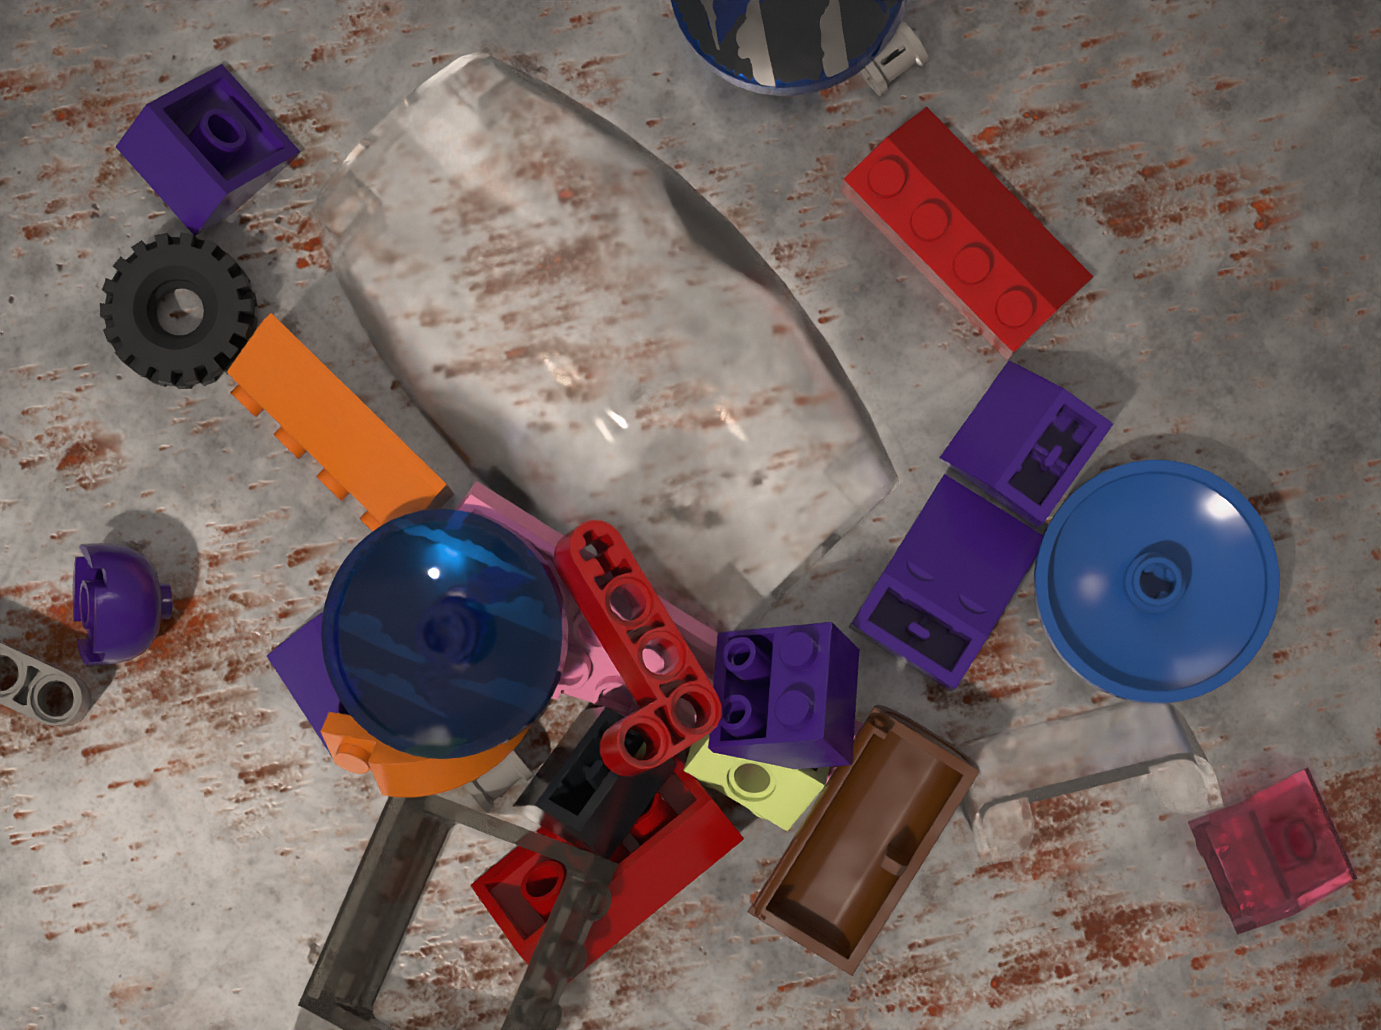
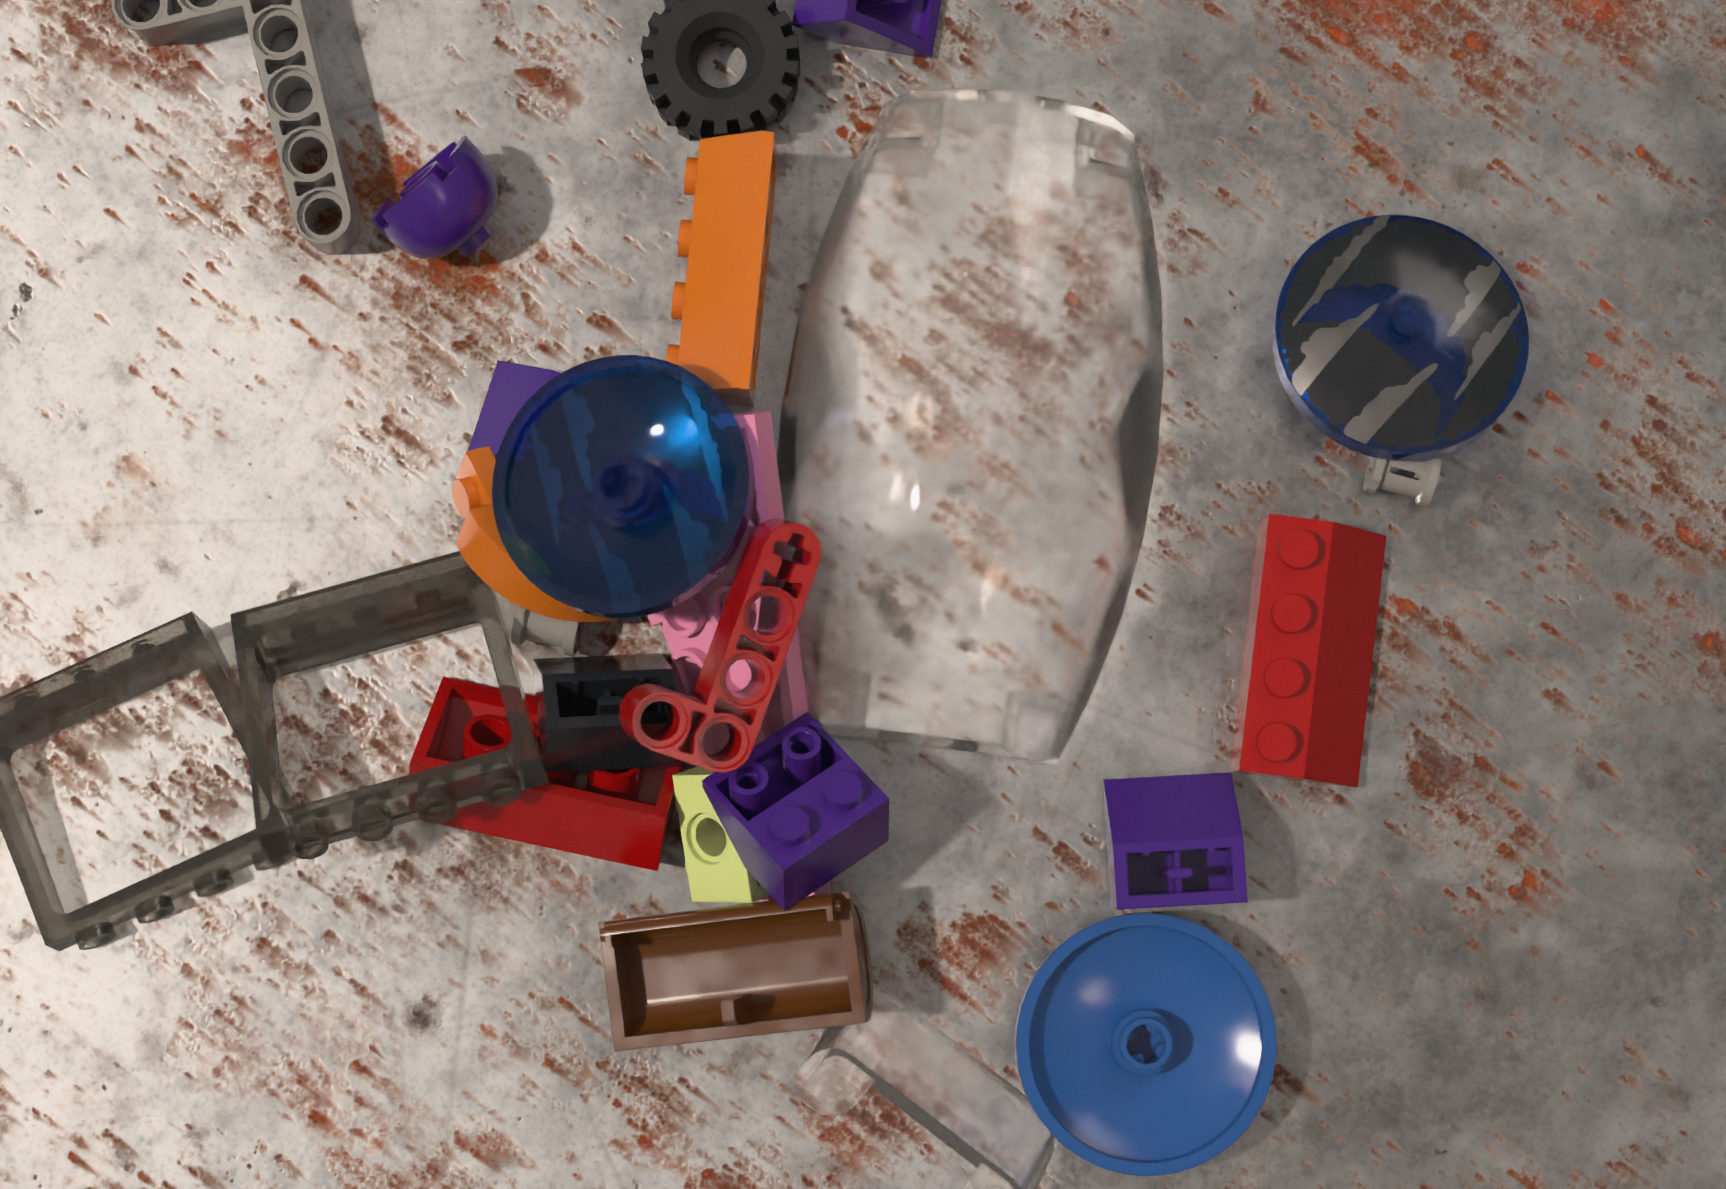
camera: 50 degrees right, 0 degrees up
dark purple slope [848,474,1043,691] -> none

